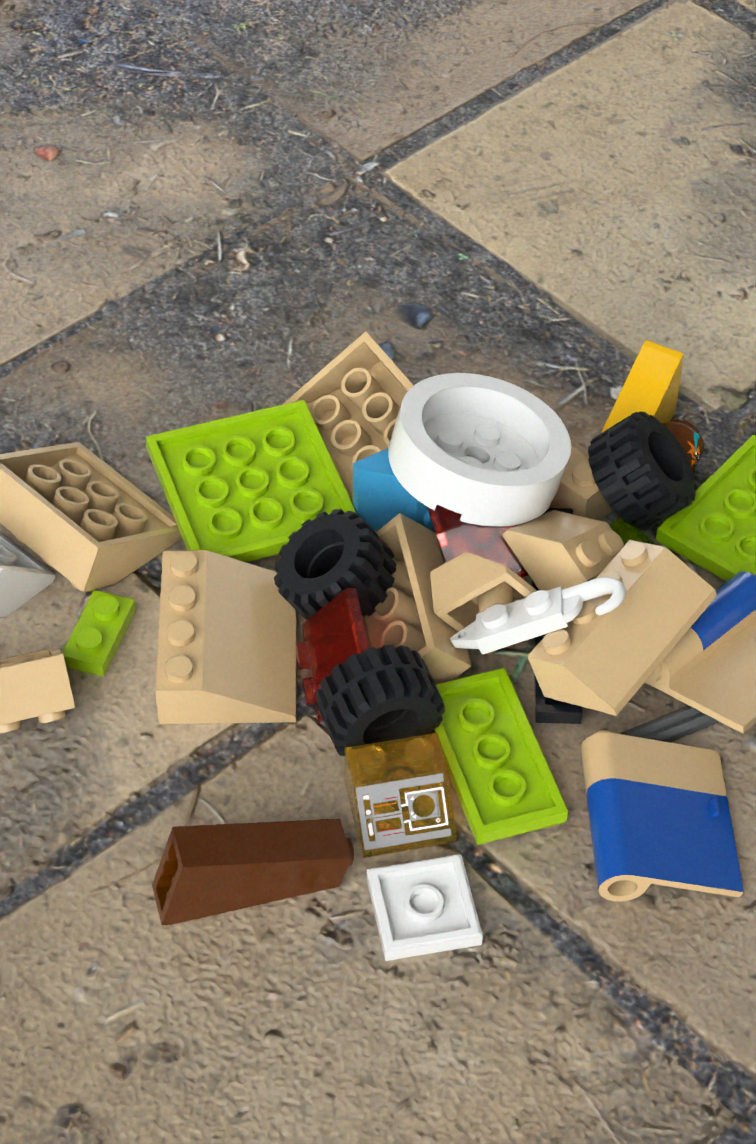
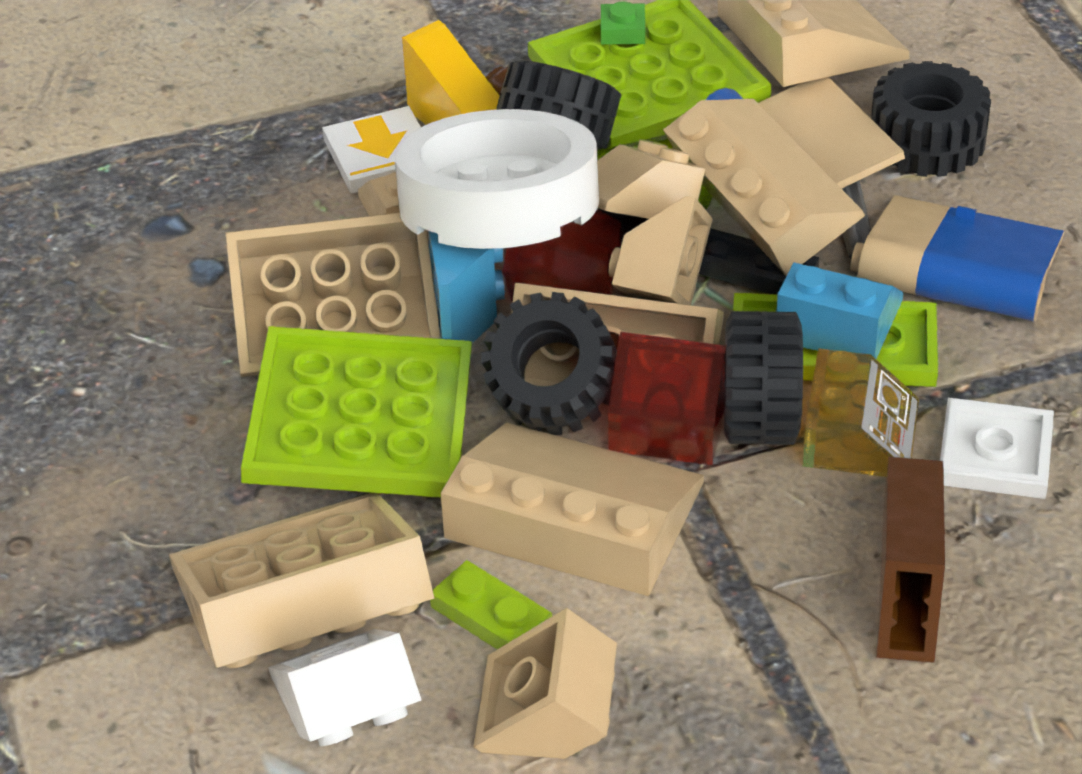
camera: 65 degrees left, 5 degrees down
white plate [450,577,626,654] -> none
none -> white tile [322,106,421,193]
none -> dark azure slope [777,262,903,364]

